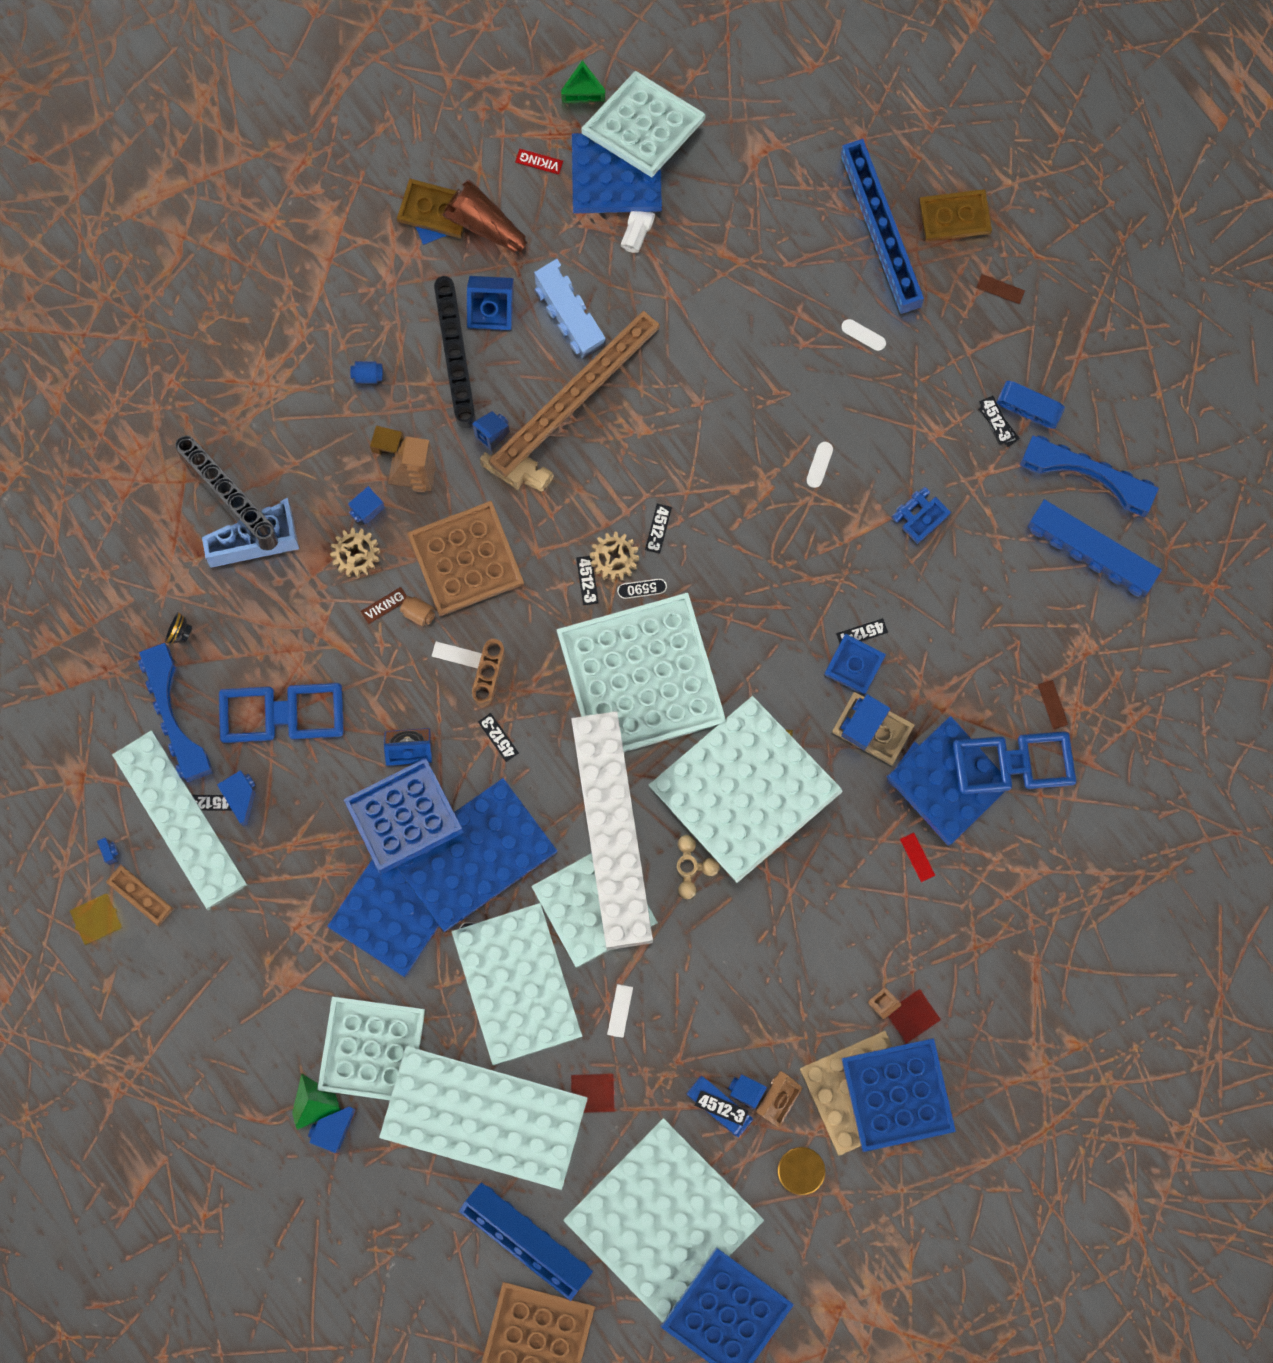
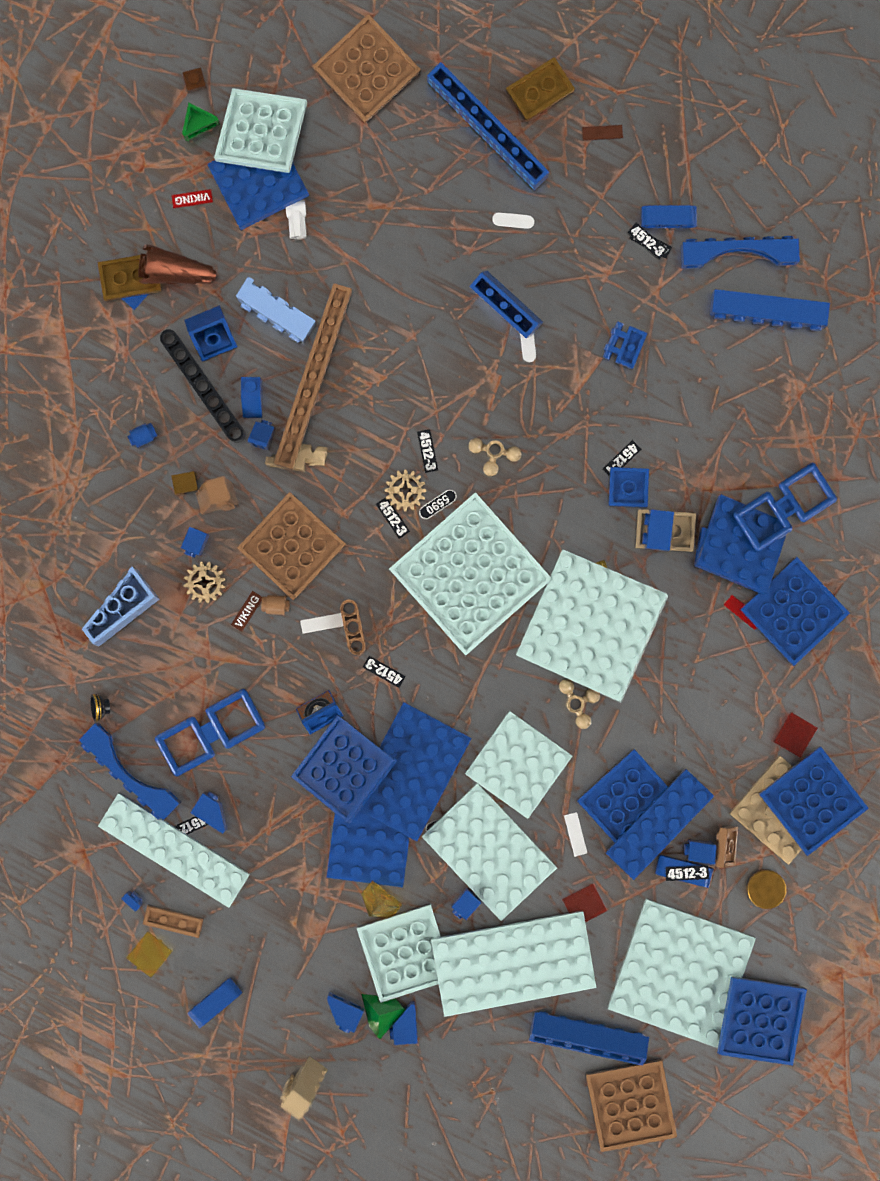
camera: 25 degrees left, 10 degrees up
black beam [175,435,278,551] -> none
white brick [571,711,653,950] -> none
medium nougat tile [868,987,901,1020] -> none
copper sticker [1038,680,1068,729] -> none
none -> reddish brown plate [182,67,207,93]
none -> blue beam [187,977,243,1029]
none -> blue slope [241,377,262,418]
none -> tan wedge [280,1056,328,1120]
none -> medium nougat plate [313,14,421,124]
none -> blue slope [327,992,365,1033]
none -> clear yellow slope [361,880,402,918]
none -> blue brick [451,888,482,920]
none -> tan piece [468,438,522,476]
none -> blue brick [469,271,543,338]
none -> blue plate [577,749,668,843]
none -> blue plate [605,769,714,880]
none -> blue plate [740,557,850,666]

